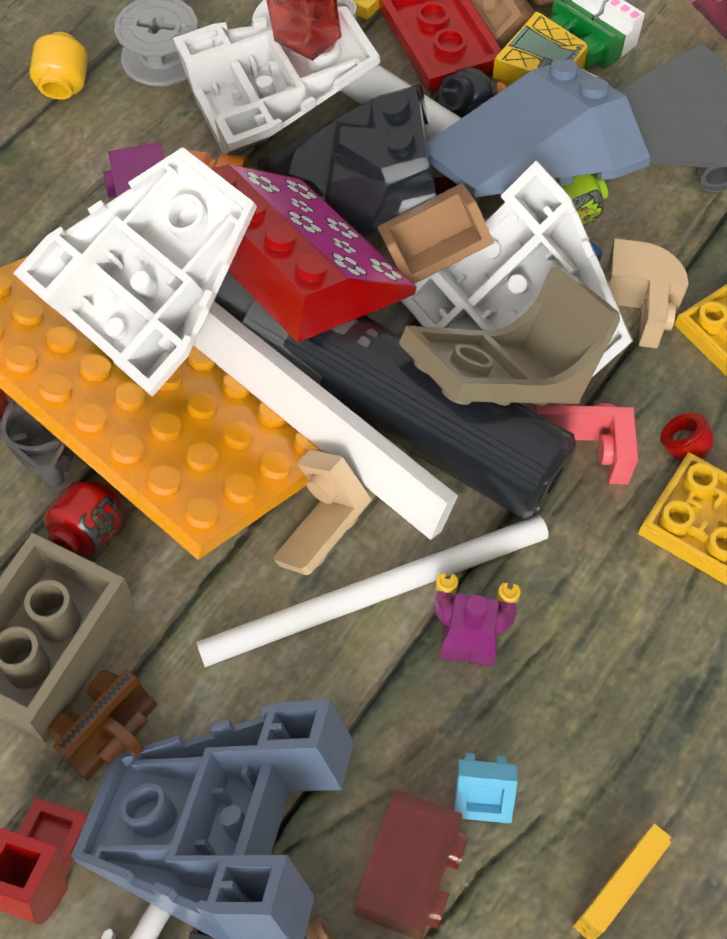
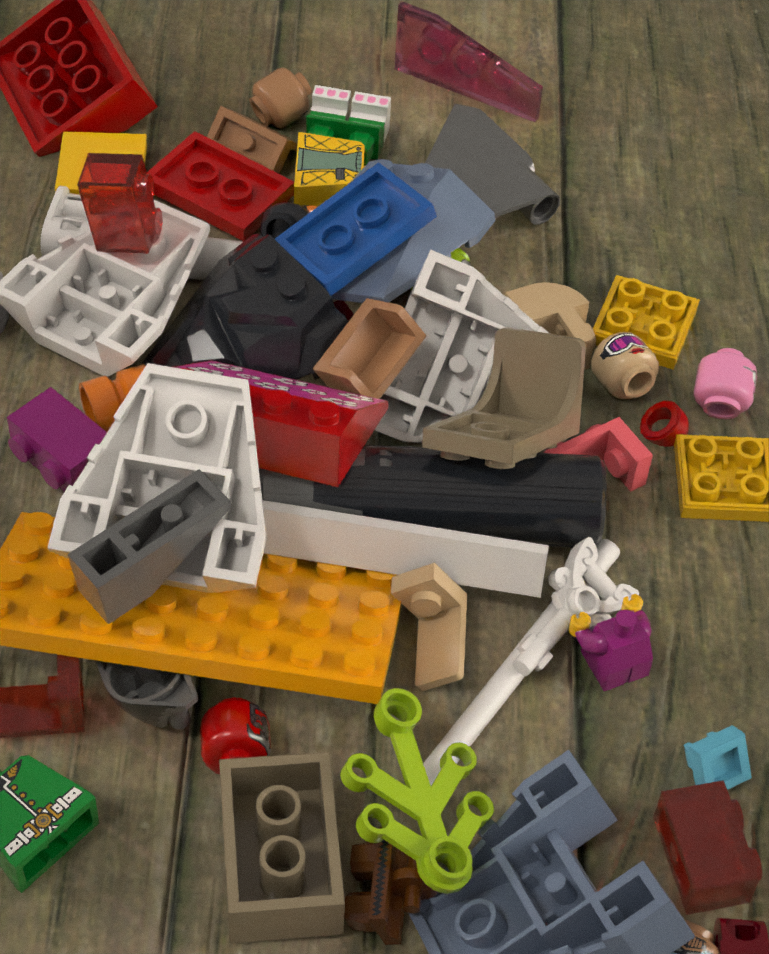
camera: 35 degrees left, 10 degrees down
none -> dark grey slope [67,469,232,624]
none -> blue plate [275,162,437,296]
none -> lime plant [340,688,494,894]
none -> white piece [513,537,639,676]
none -> tan head [591,332,659,399]

